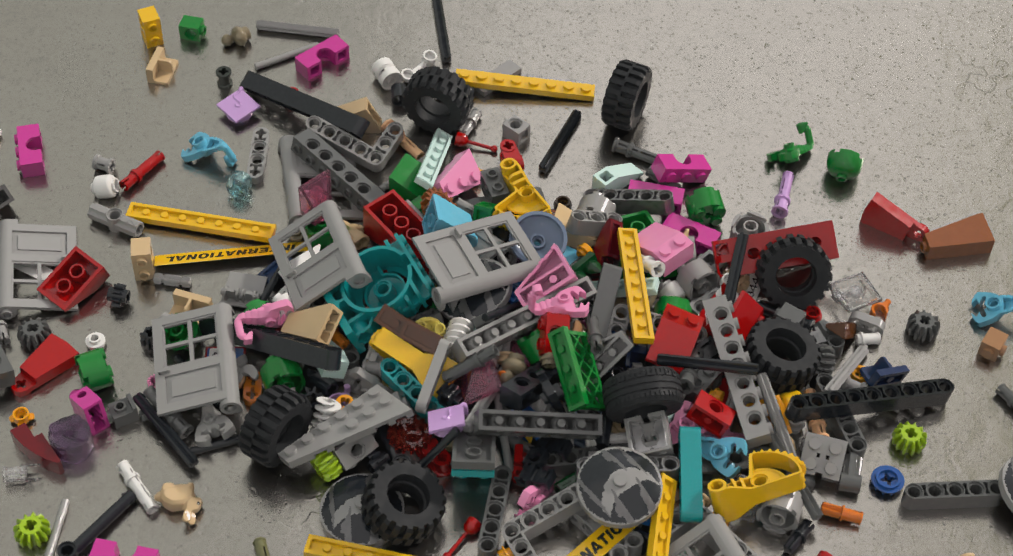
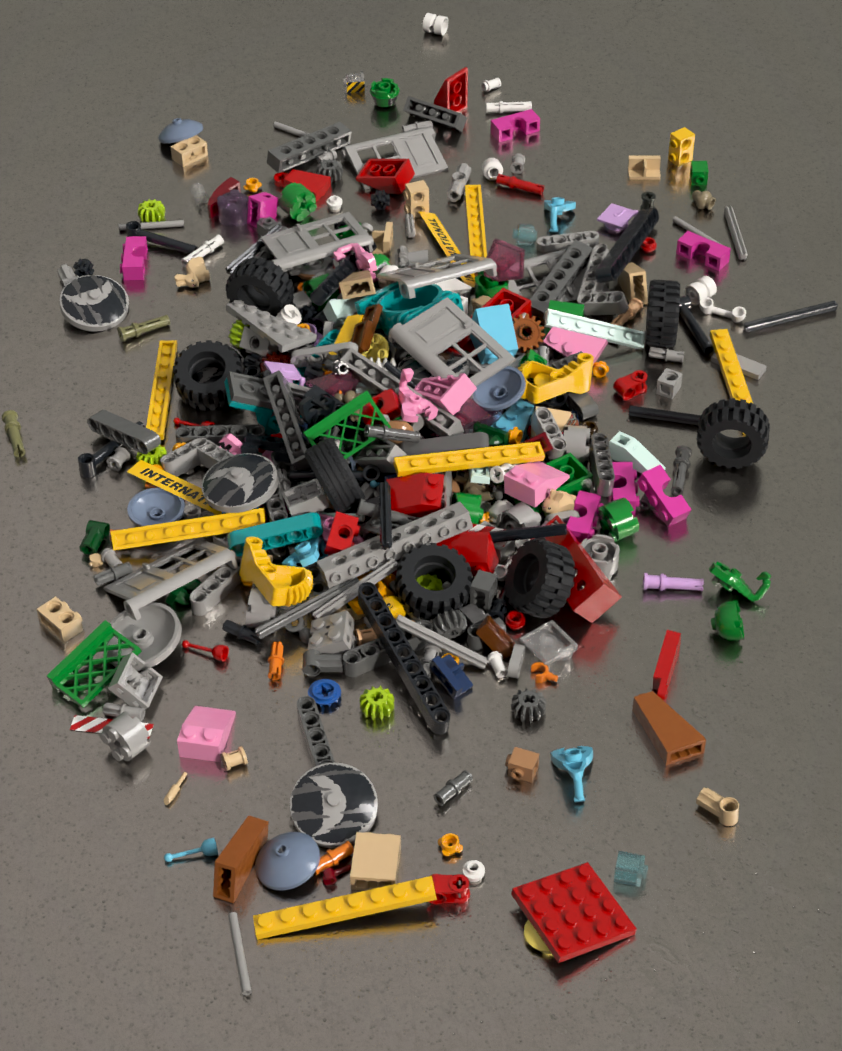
camera: 80 degrees right, 5 degrees down
red hinge [454,132,498,153] -> none

